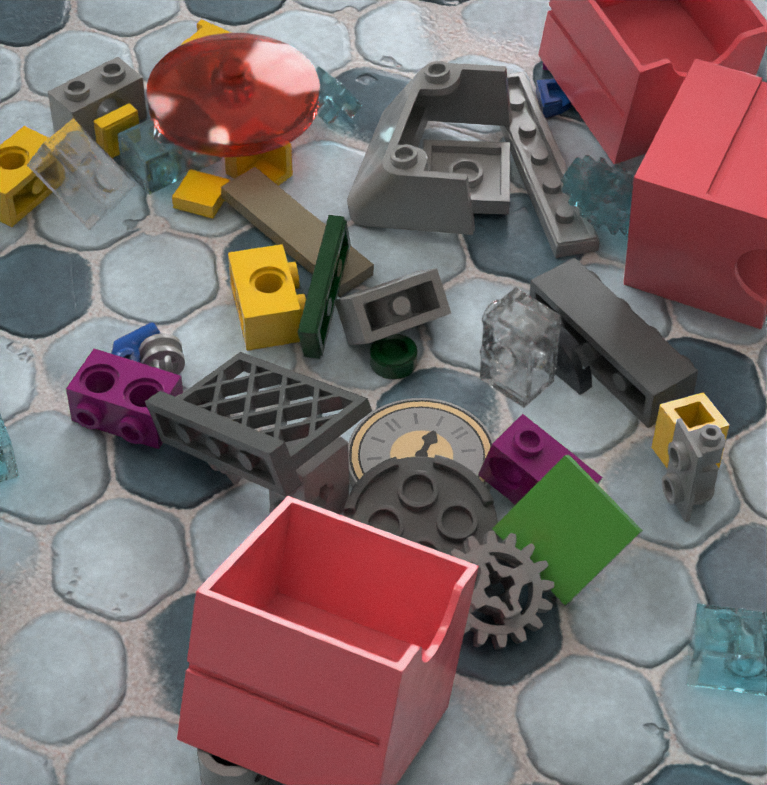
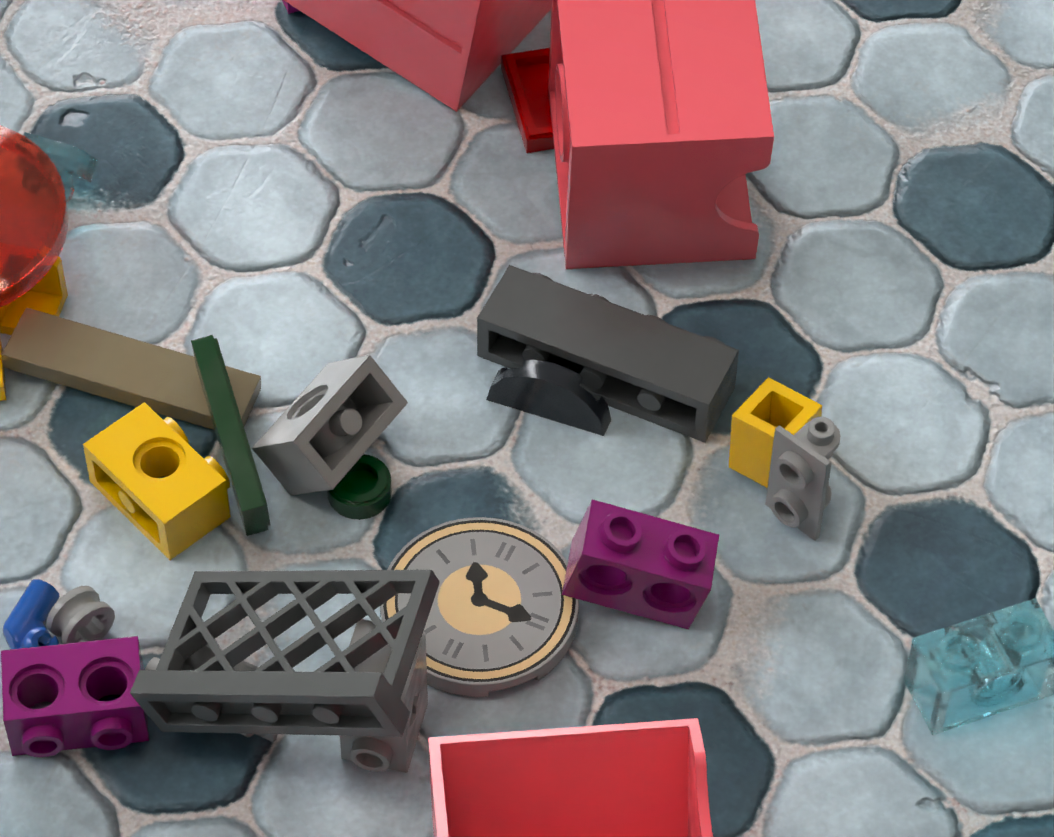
camera: 30 degrees left, 5 degrees up
dark grey tile [344,454,498,554] -> none
light grey windscreen [347,61,512,235] -> none
light grey plate [423,139,510,214] -> none
light grey gear [448,531,554,650] -> none
clear brick [480,287,561,408] -> none
bright green tile [492,455,643,605] -> none
light grey tile [500,72,600,258] -> none
blue tile [536,79,572,118] -> none
clear light blue gear [560,155,634,237] -> none

